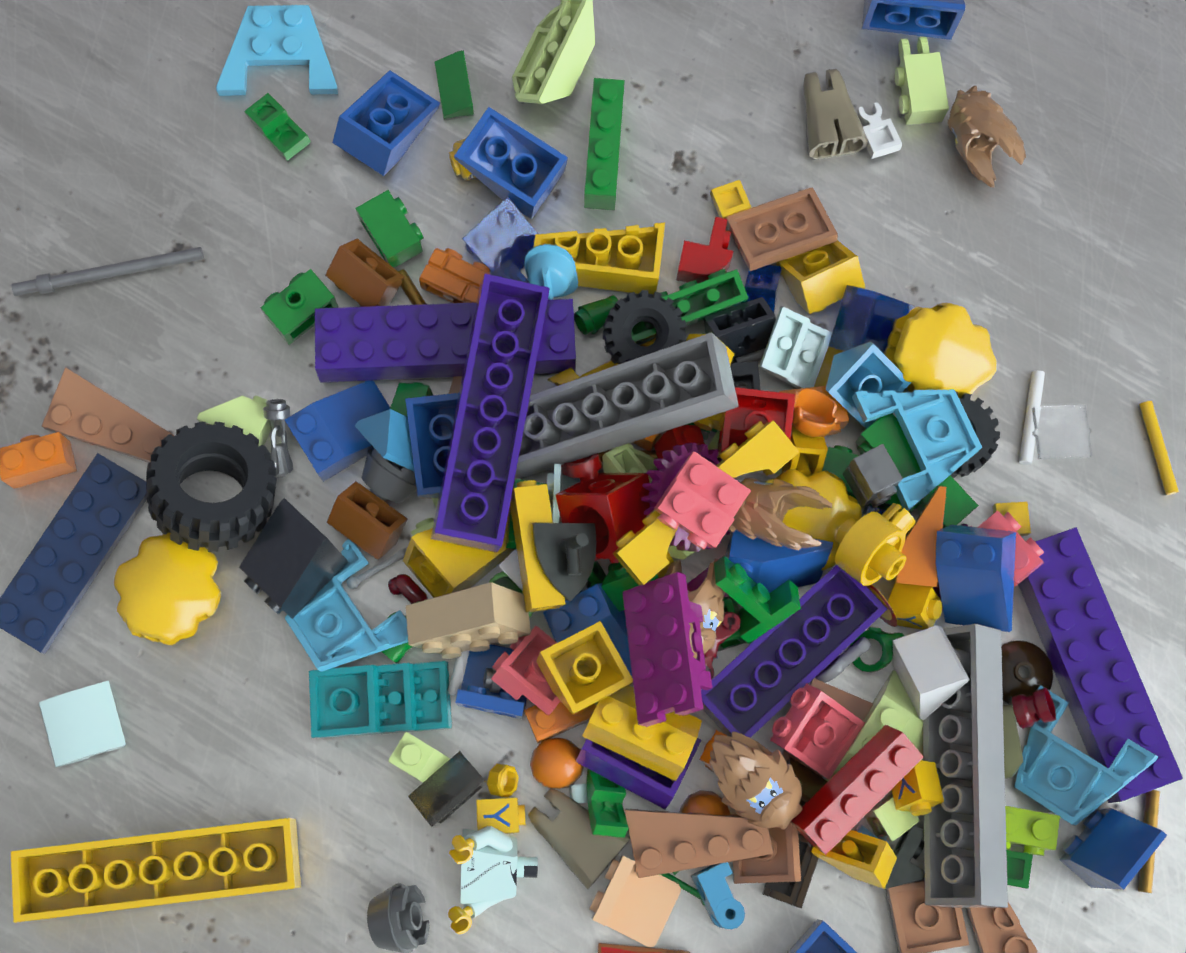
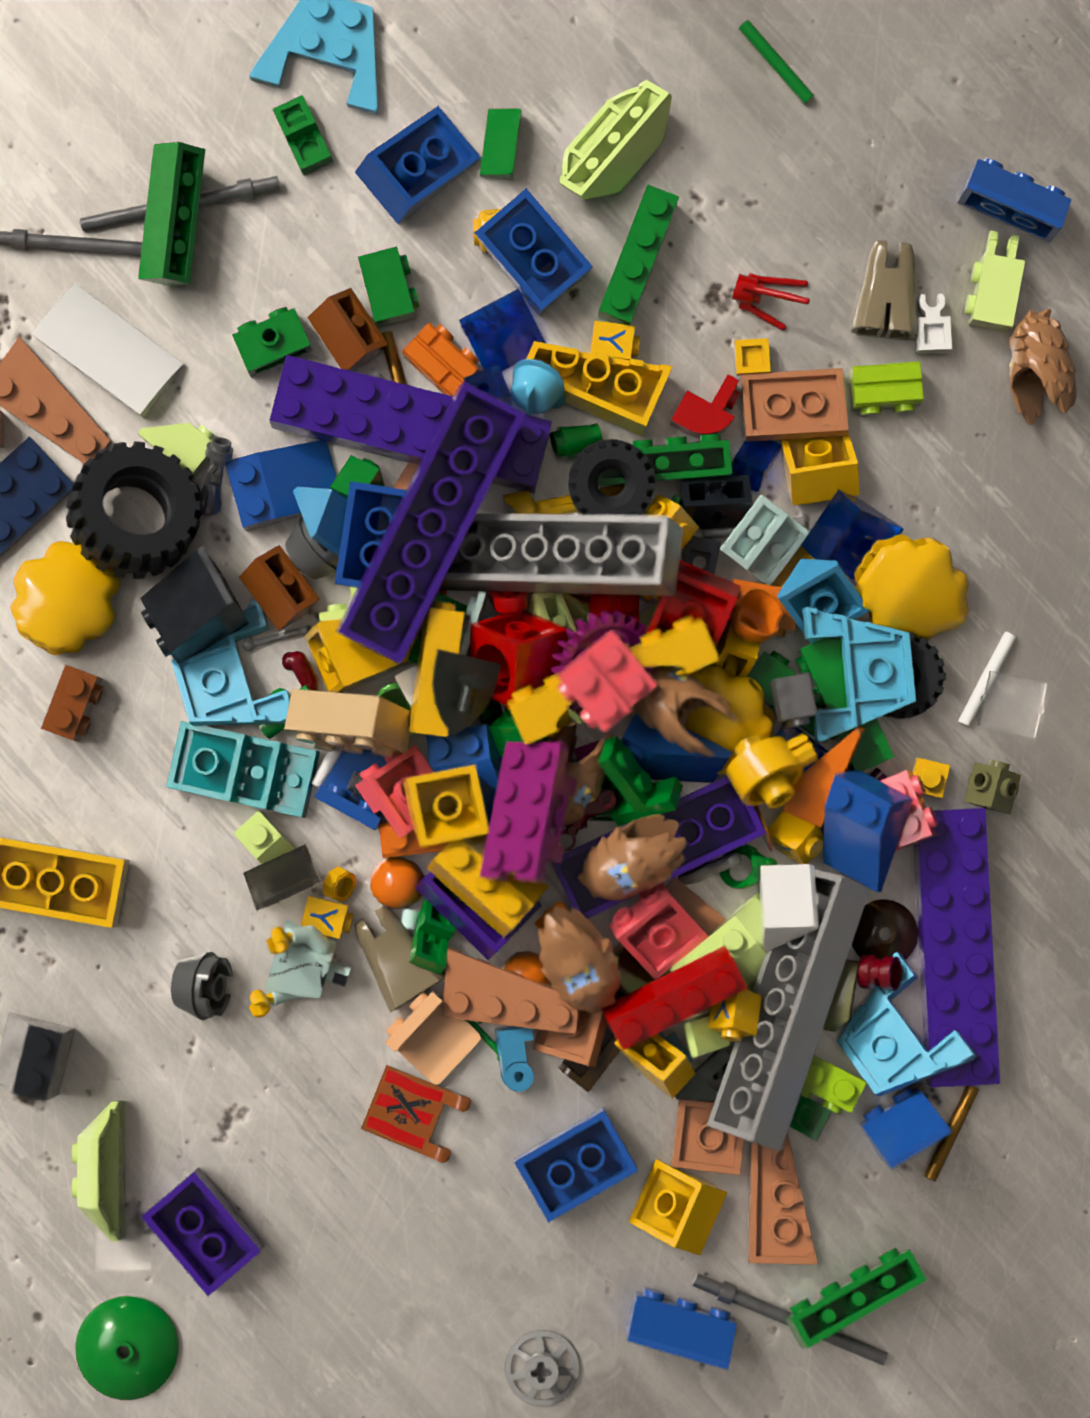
camera: 20 degrees right, 10 degrees up
none -> white slope [32,284,184,418]
none -> dark orange brick [41,664,104,742]
none -> flat silver bar [80,176,280,231]
none -> green brick [138,142,206,286]
none -> medium nougat head [578,814,687,901]
none -> yellow brick [590,321,640,360]
none -> red plant [732,273,810,331]
none -> lime brick [849,361,923,416]
none -> olive brick [964,759,1021,815]

